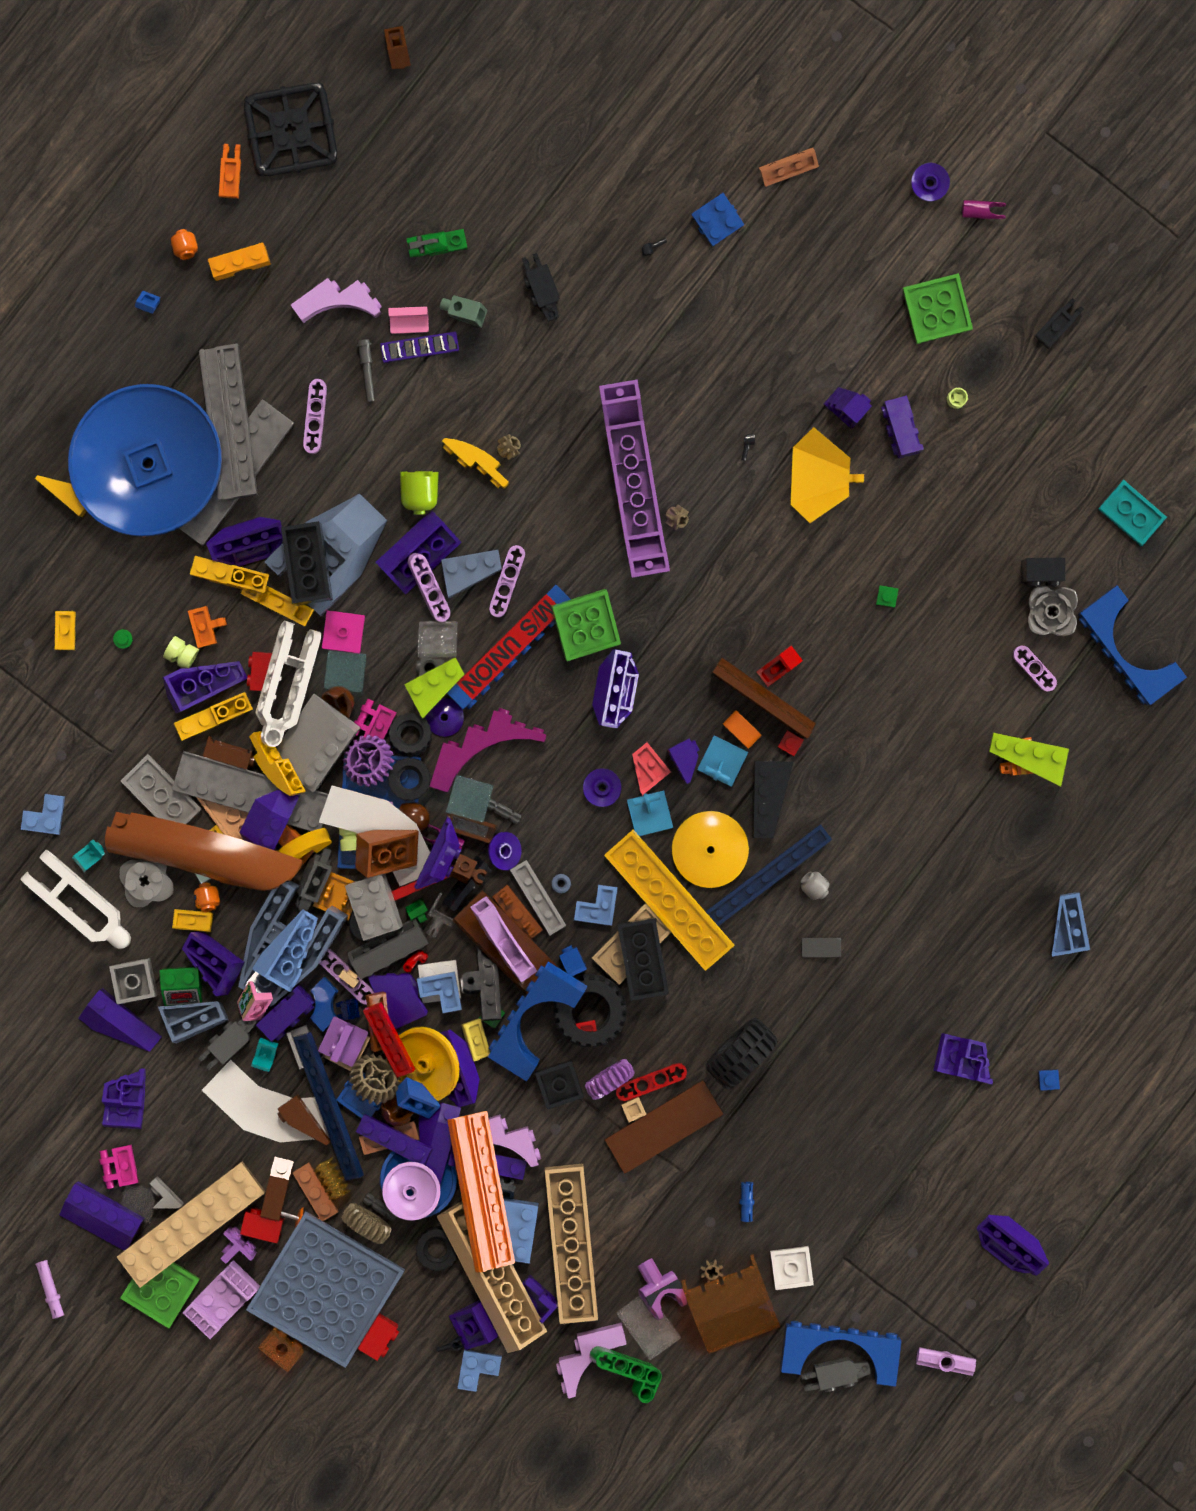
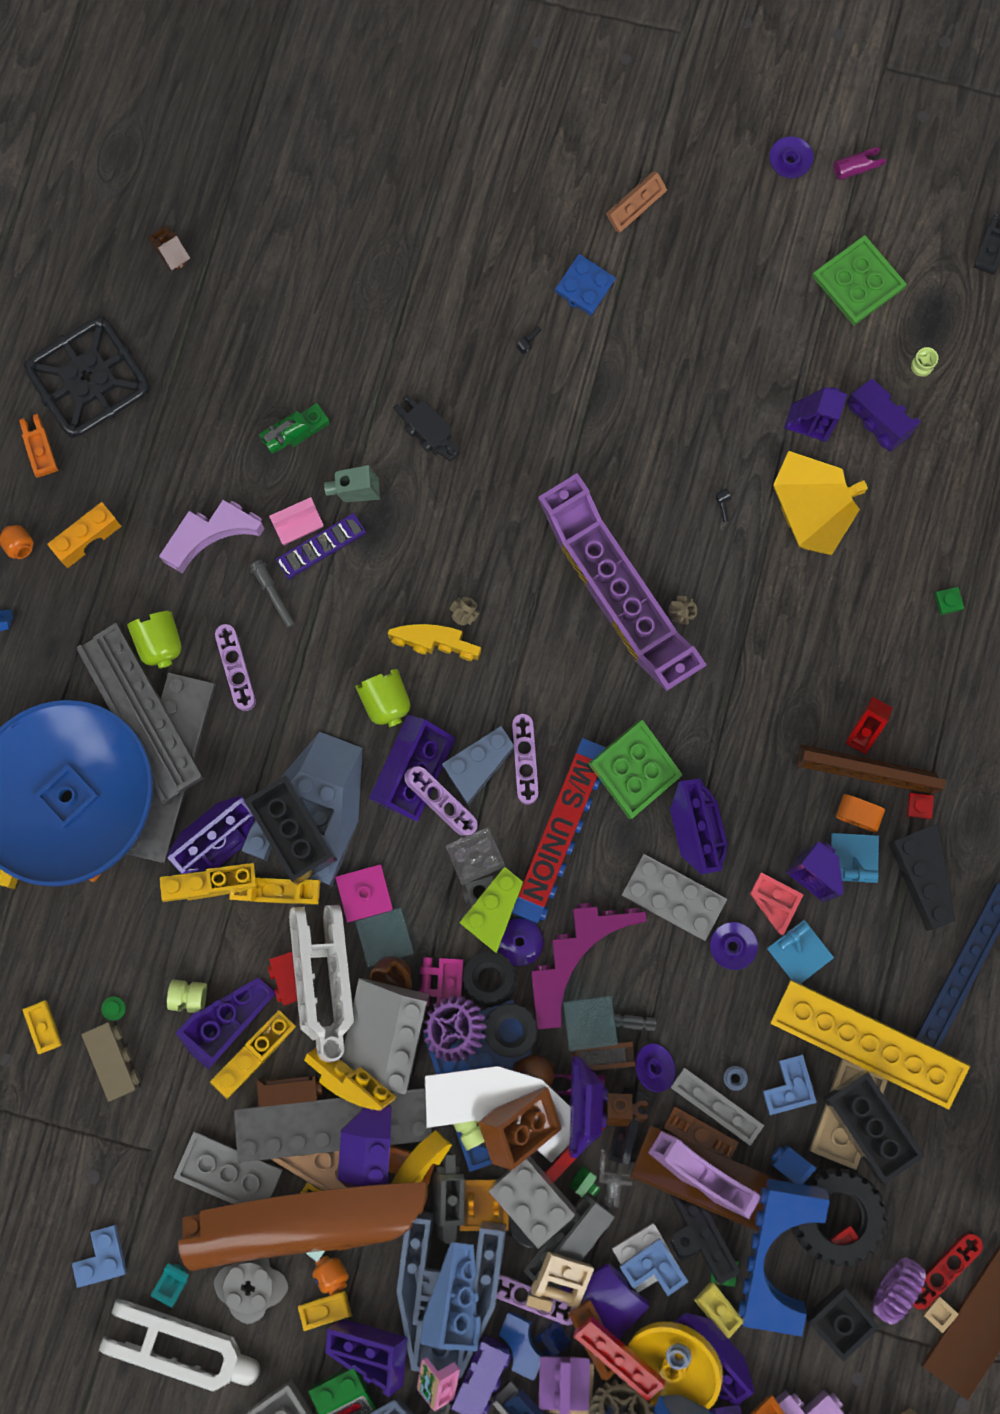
camera: 25 degrees left, 10 degrees down
orange plate [188,606,227,648] -> none
red arm [403,951,428,972] -> none
yellow dish [672,811,749,888] -> none
none -> dark tan brick [81,1022,141,1102]
none -> lime cylinder [127,611,182,669]
none -> tan plate [531,1251,594,1308]
none -> light grey plate [621,854,727,941]
none -> sand blue plate [666,1343,692,1370]

